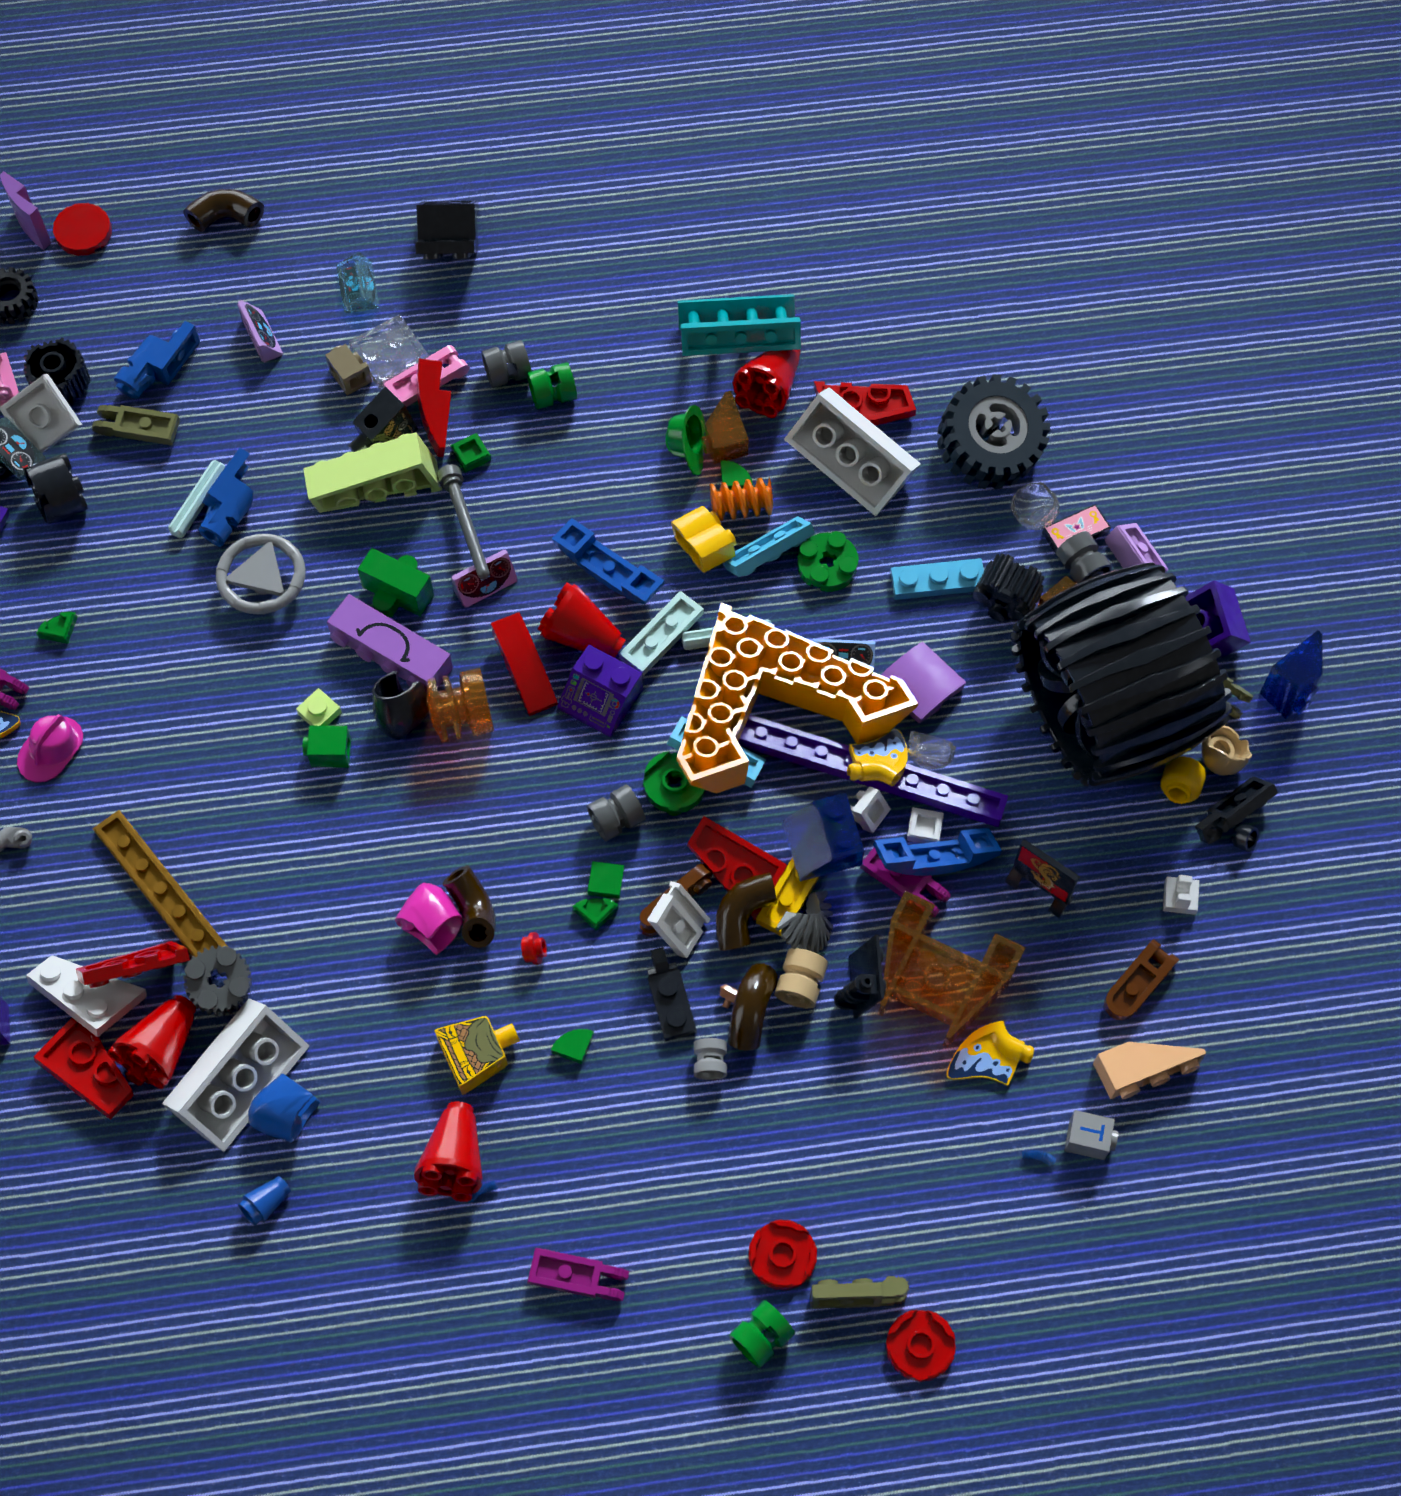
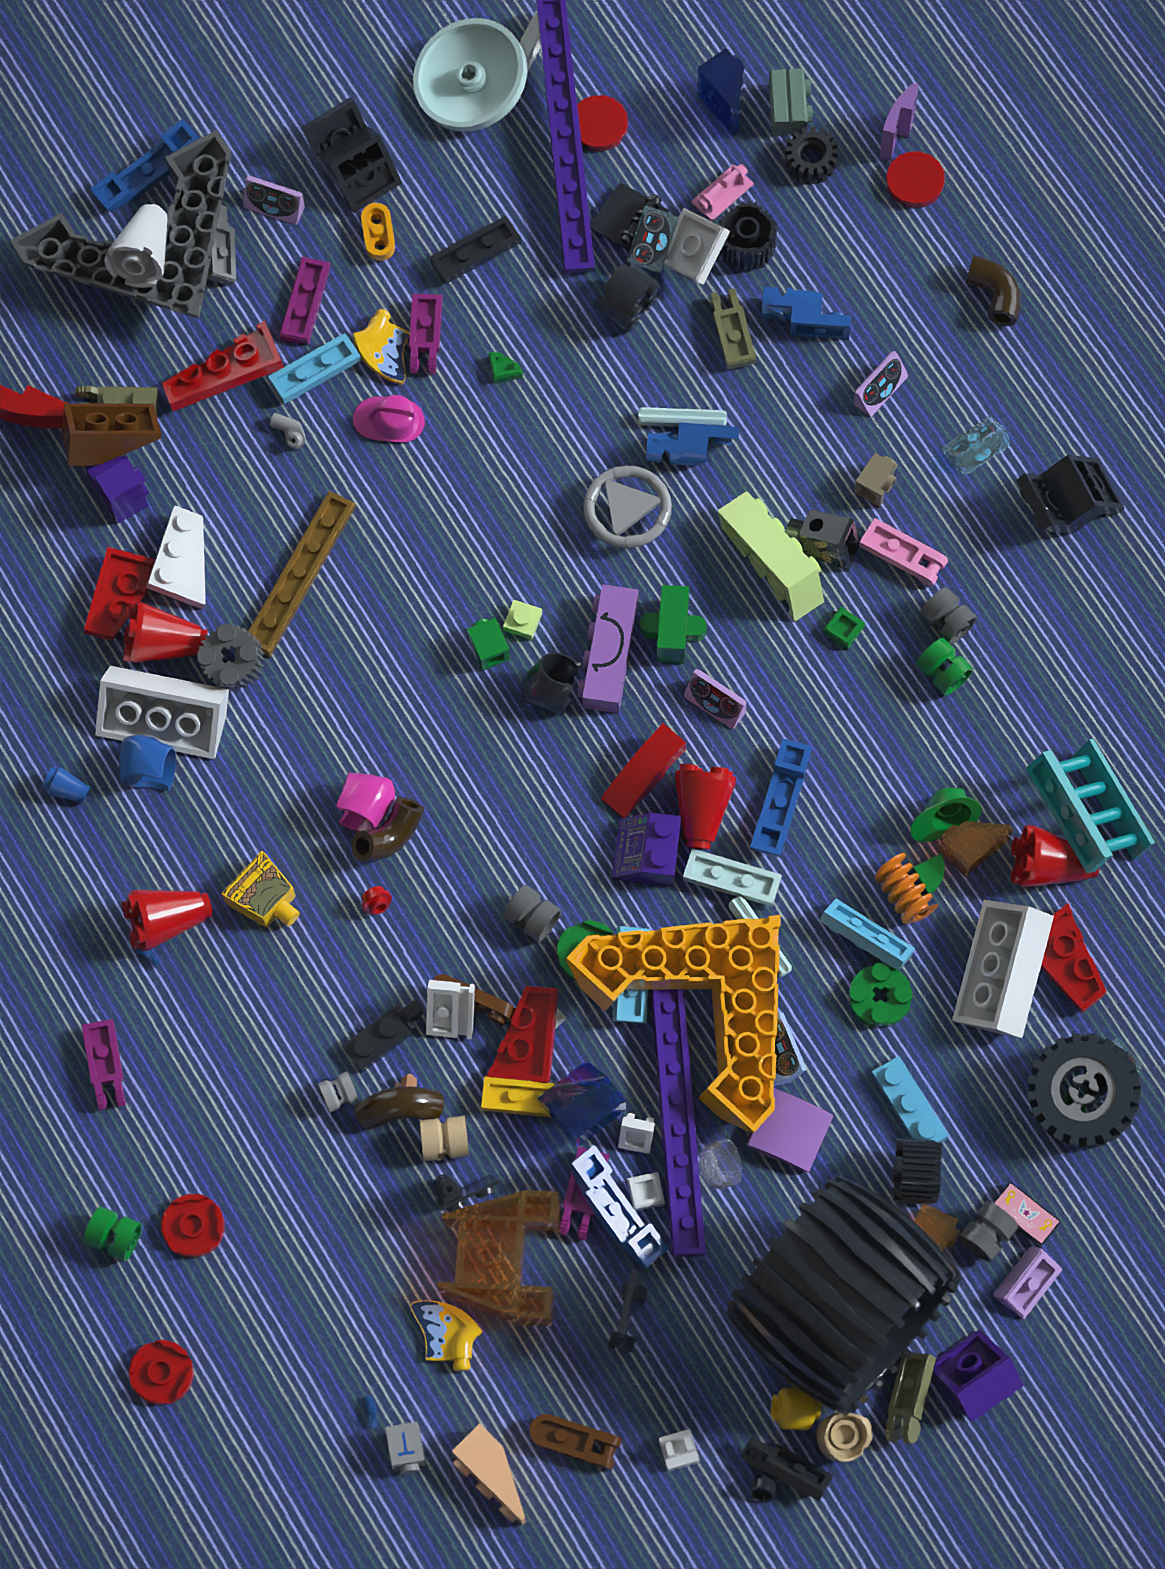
camera: 70 degrees right, 5 degrees up
red wing [75,941,190,988] -> none
clear plate [349,314,429,389] -> none
red slope [417,358,451,457] -> none
clear orange wheel [426,668,494,744] -> none
dark grey piece [437,464,490,580] -> none
green tile [551,1029,594,1064] -> none
green tile [572,898,619,931] -> none
green tile [588,861,624,899] -> none
yellow brick [671,506,737,573] -> none
dark brown cylinder [716,872,777,951] -> none
dark grey hair [776,890,833,953] -> none
olive hinge [810,1276,910,1309] -> none
yellow arm [847,729,908,786] -> none
clear hair [1011,482,1059,531] -> none
clear blue slope [1260,630,1323,719] -> none

